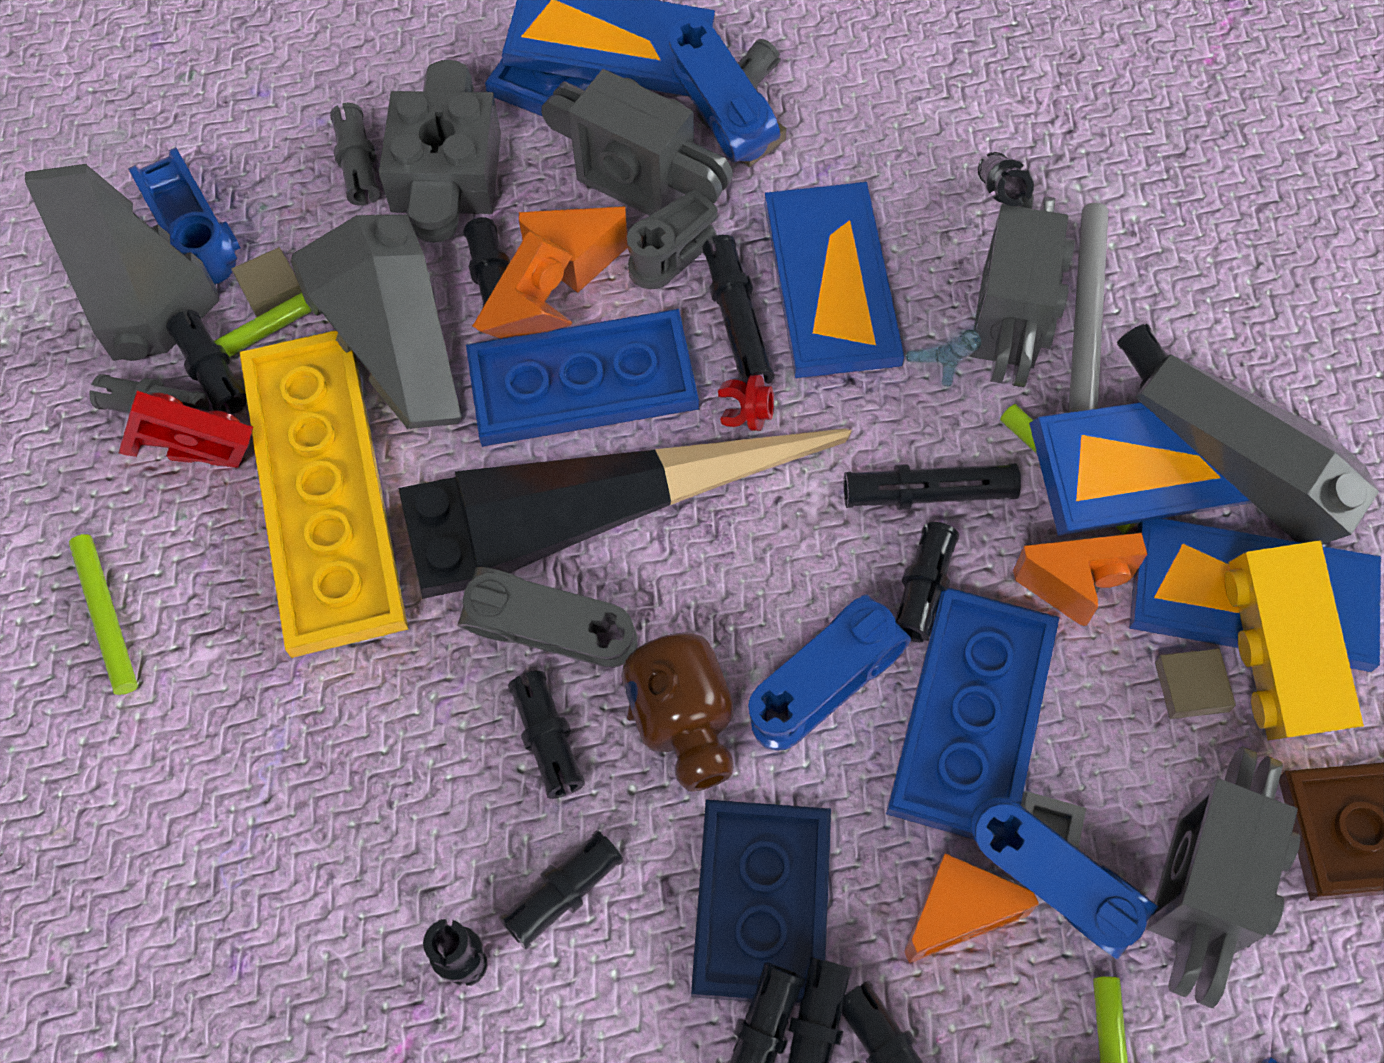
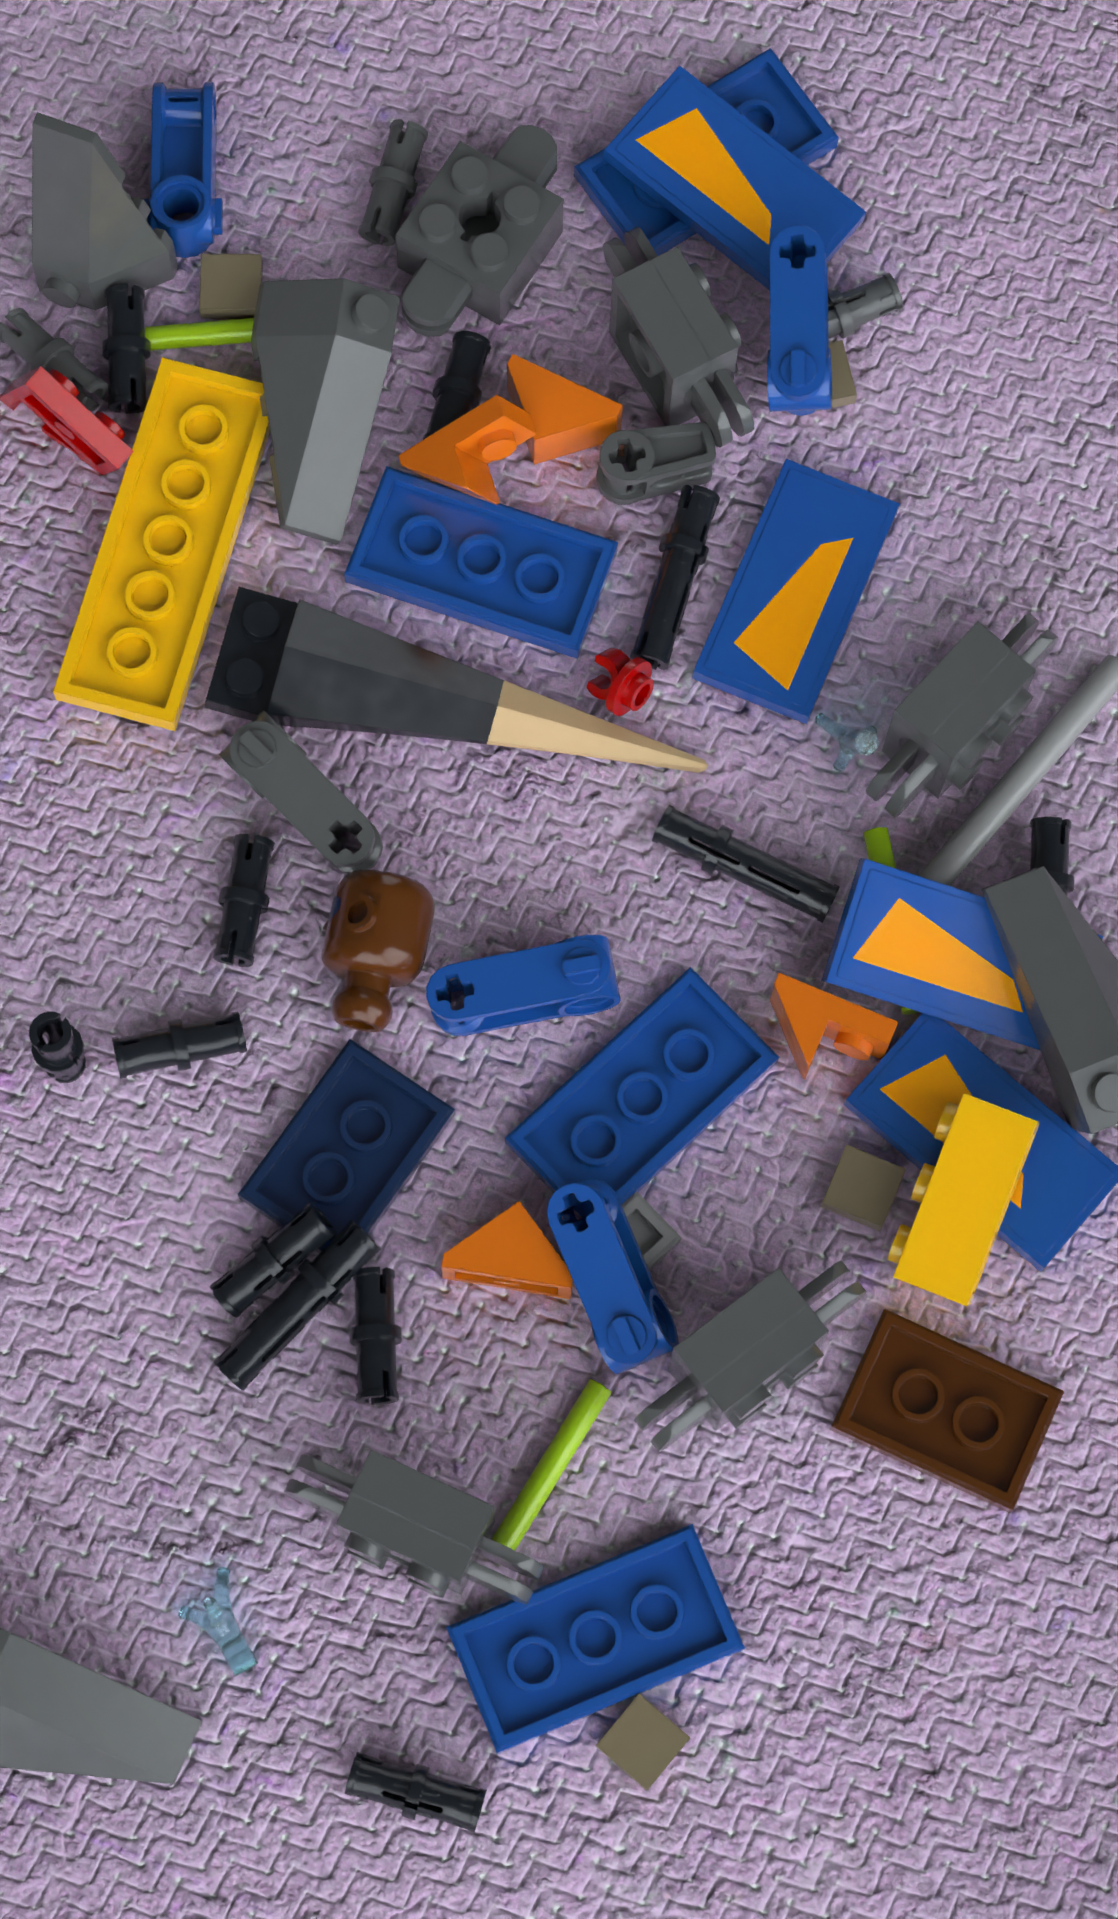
camera: 25 degrees right, 10 degrees up
black pin [895,522,960,643] -> none
black pin [977,152,1034,207] -> none

